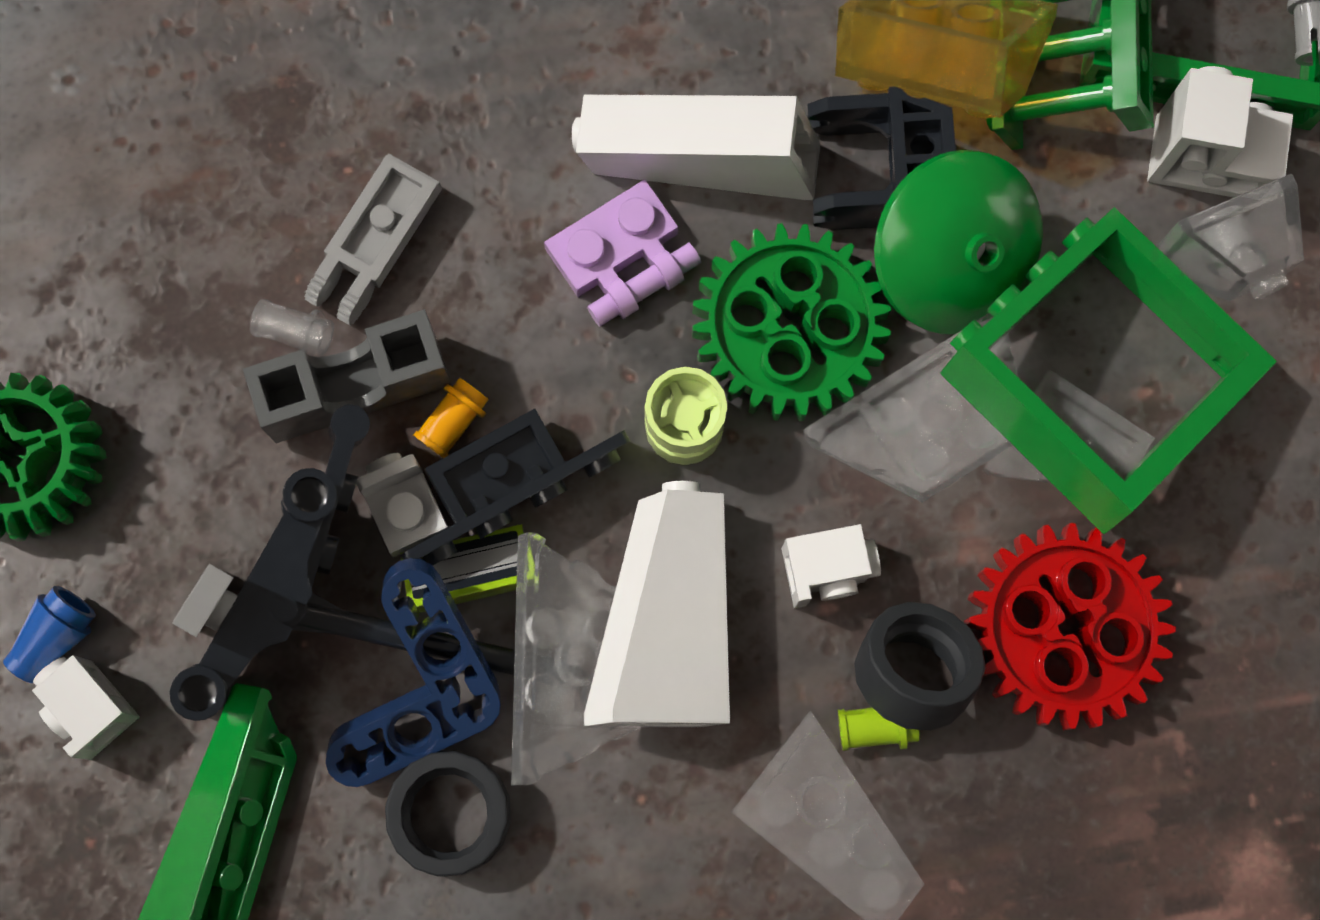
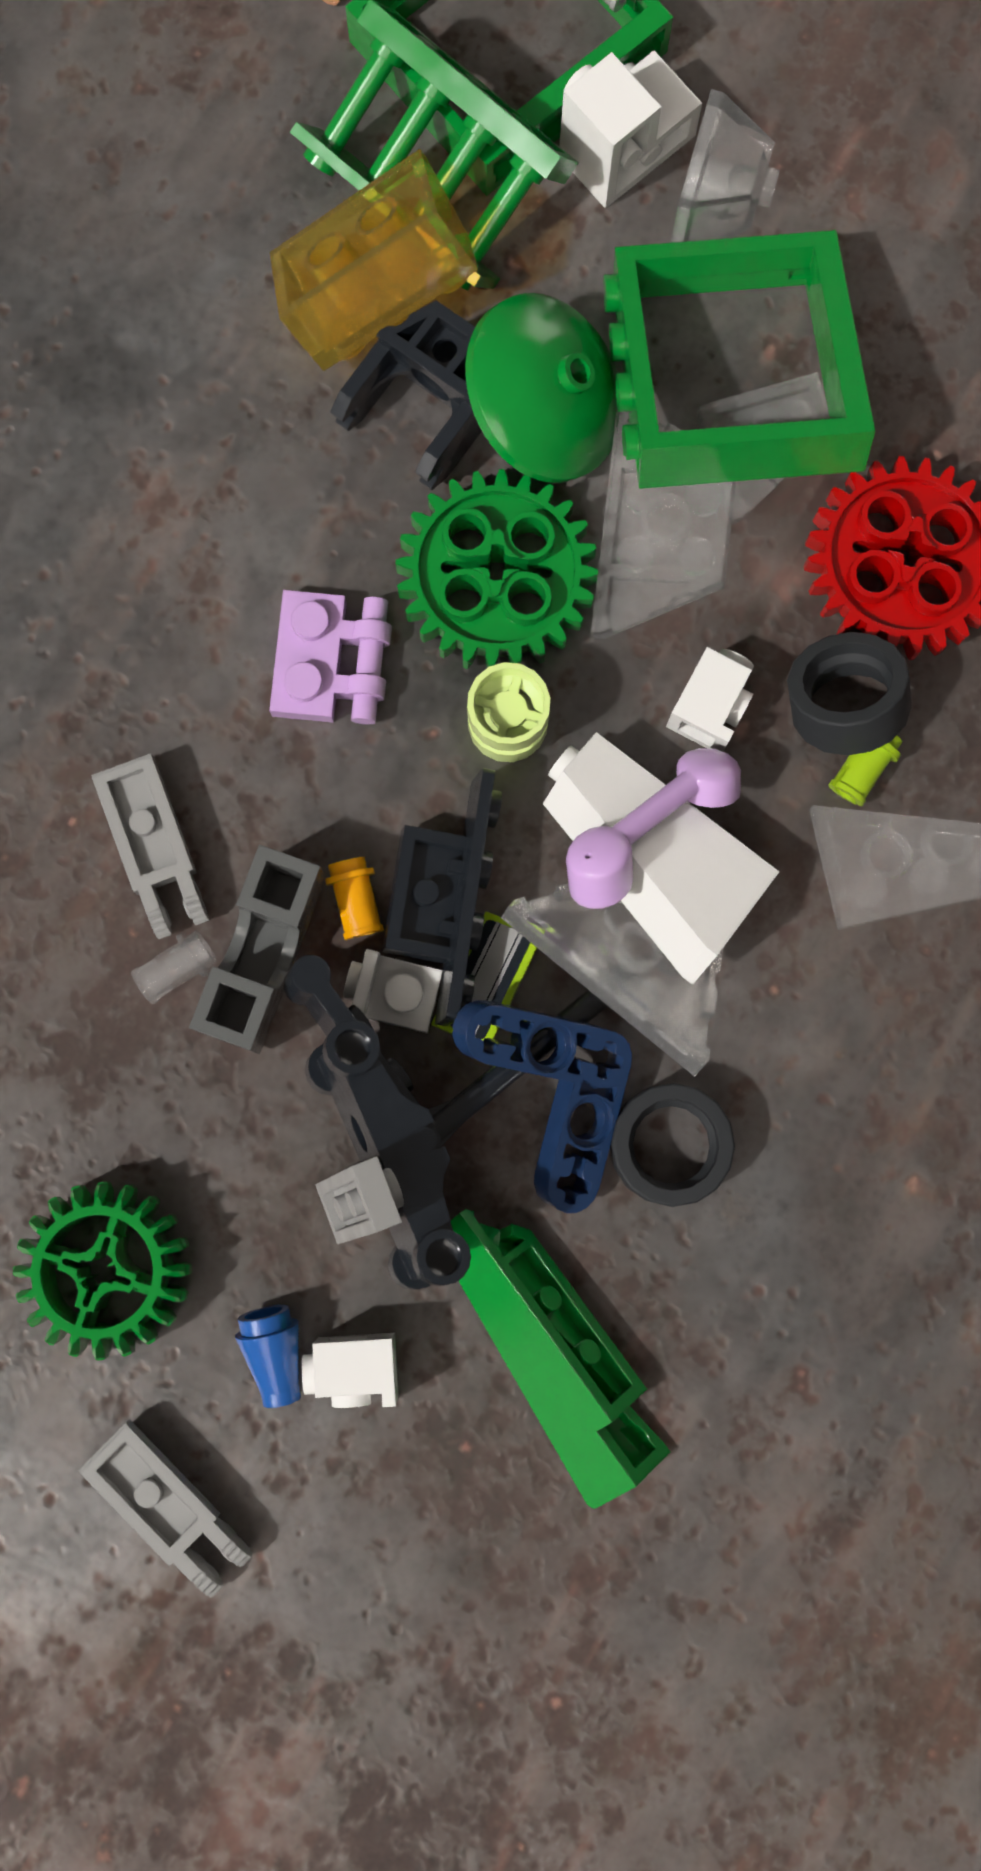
camera: 50 degrees left, 5 degrees up
white slope [572,95,820,200] -> none
none -> lavender piece [566,748,741,909]

